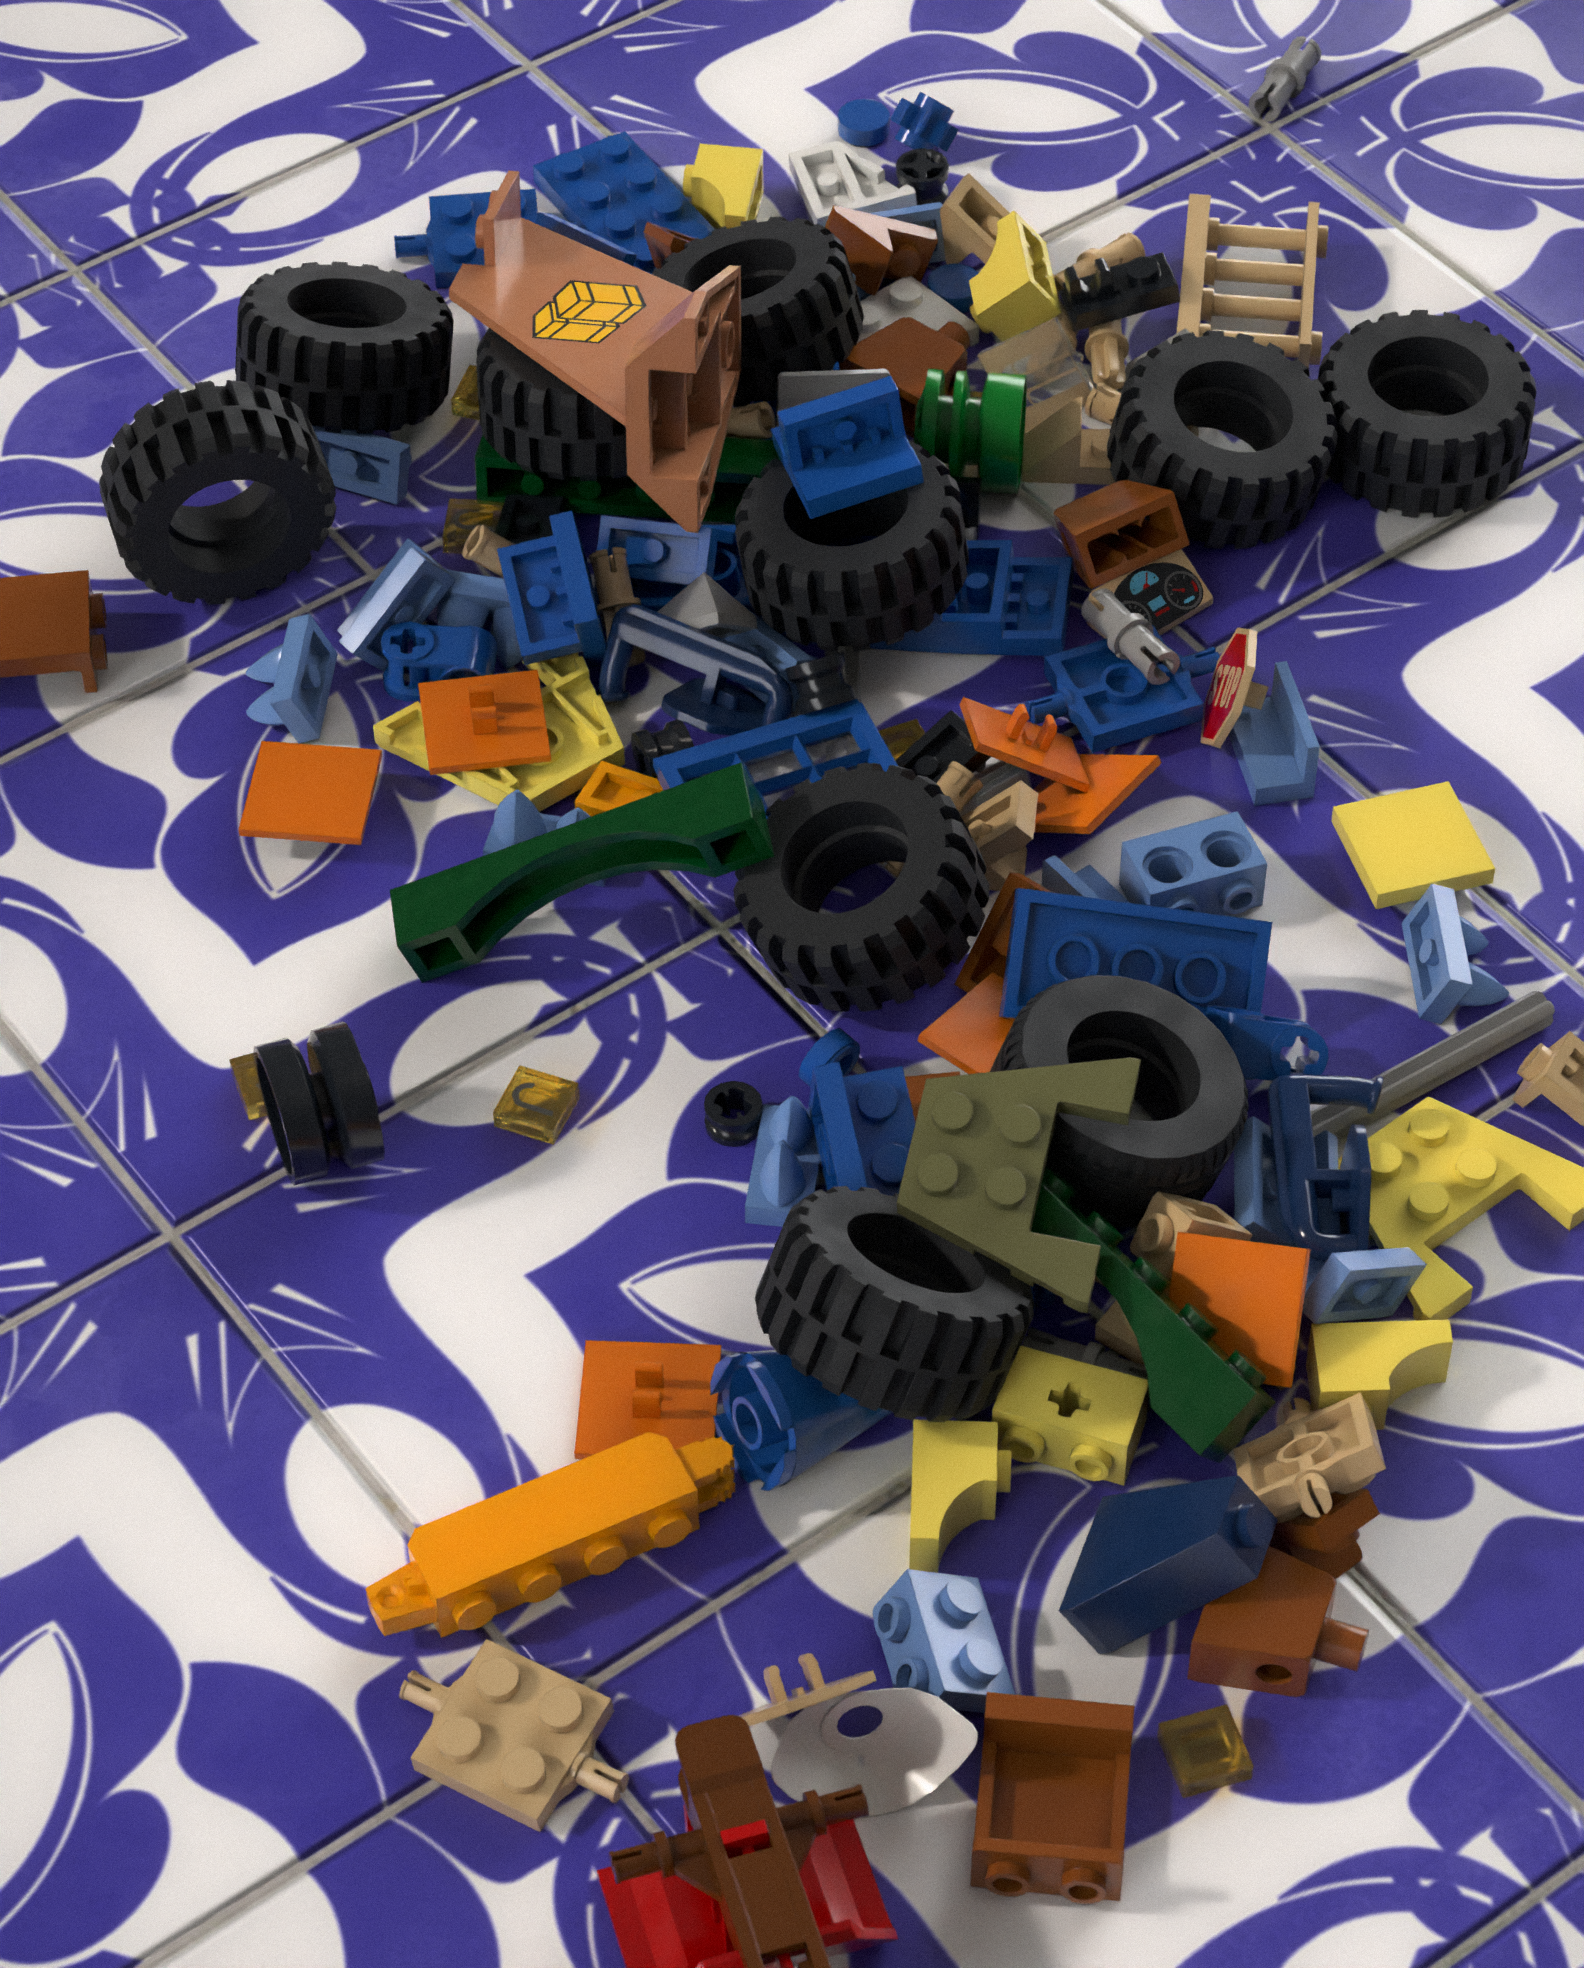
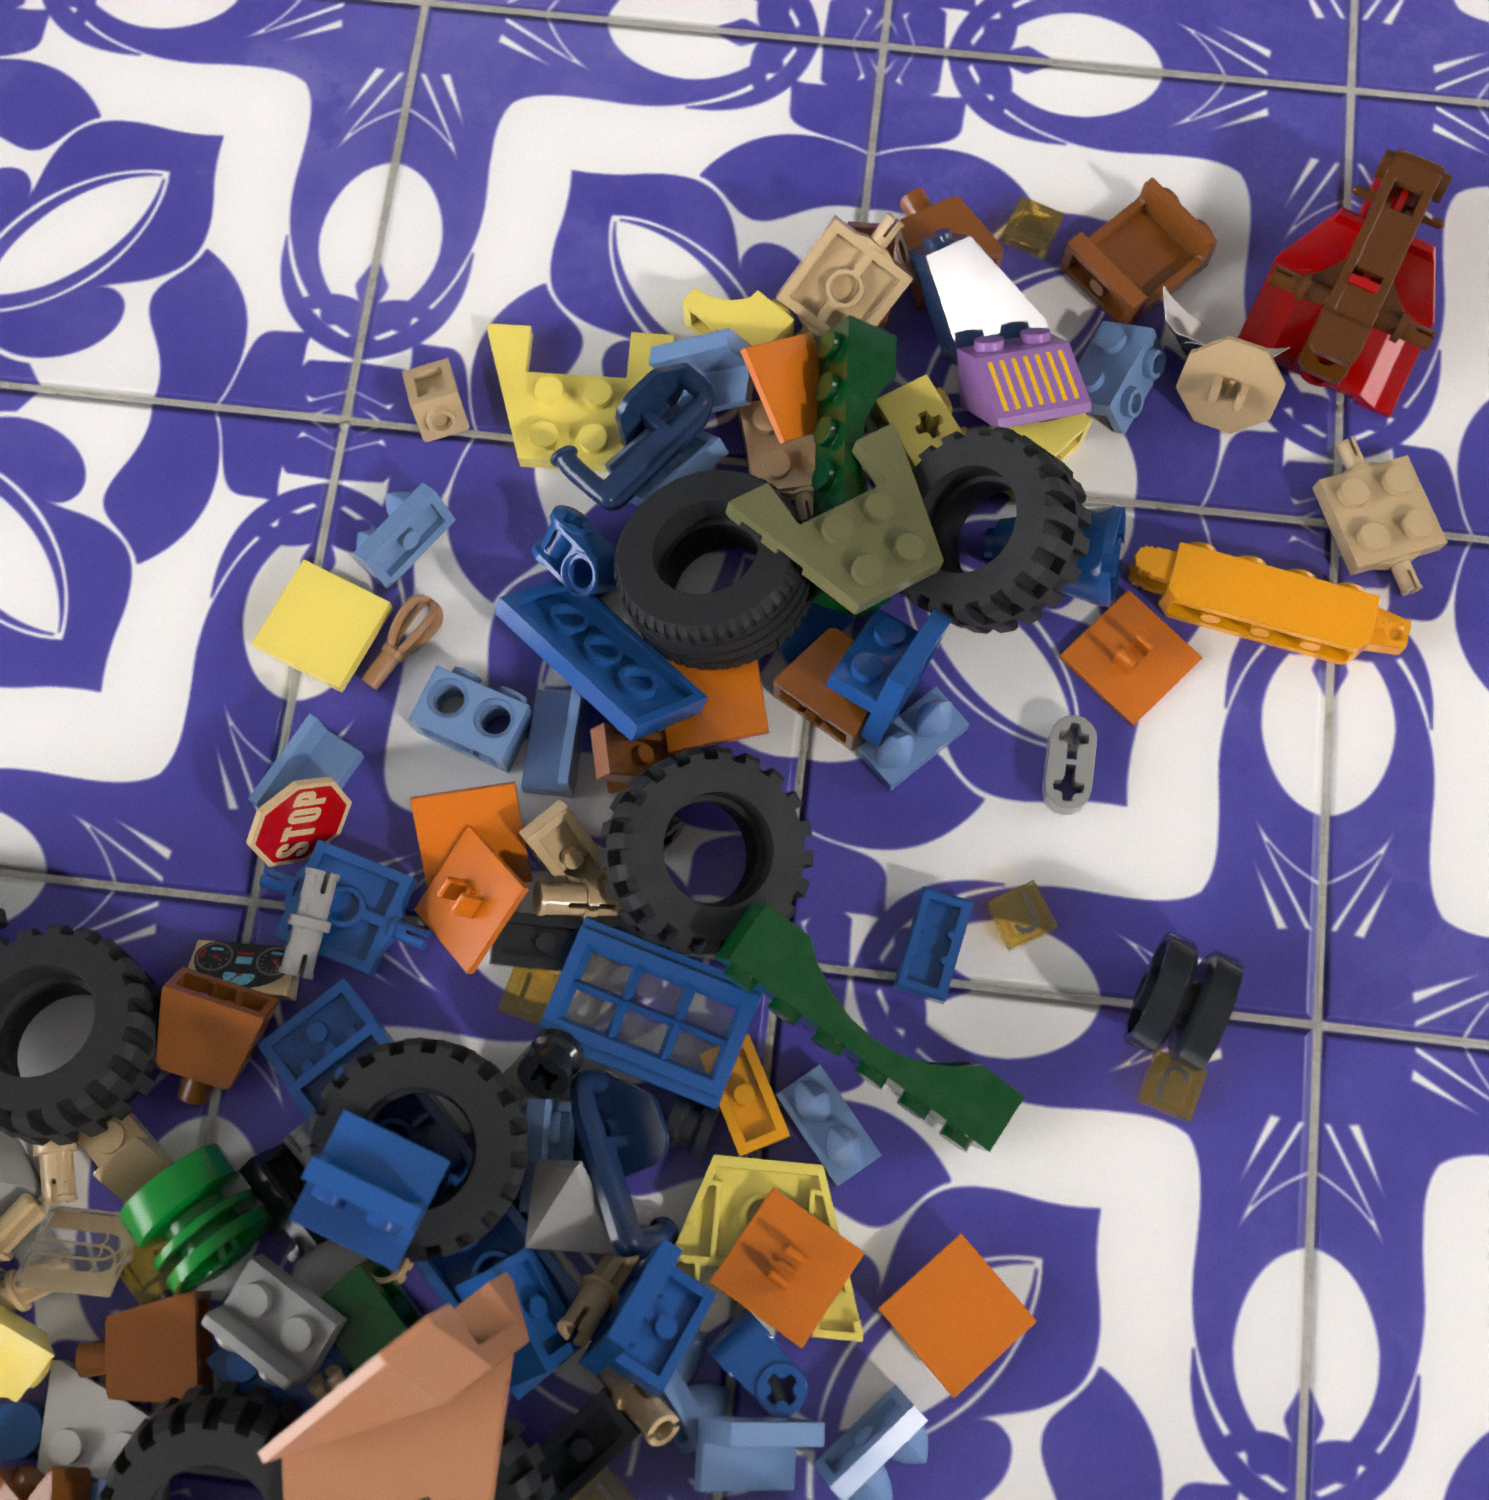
camera: 135 degrees left, 25 degrees up
black bush [704,1081,763,1147] -> none
blue tile [799,1028,860,1087] -> none
tan bracket [1130,1191,1253,1279] -> none
light grey axle [1311,991,1555,1141] -> none
none -> medium nougat piece [361,594,443,691]
none -> blue plate [892,886,974,1005]
none -> medium lavender slope [957,327,1092,428]
none -> light grey beam [1042,715,1097,815]

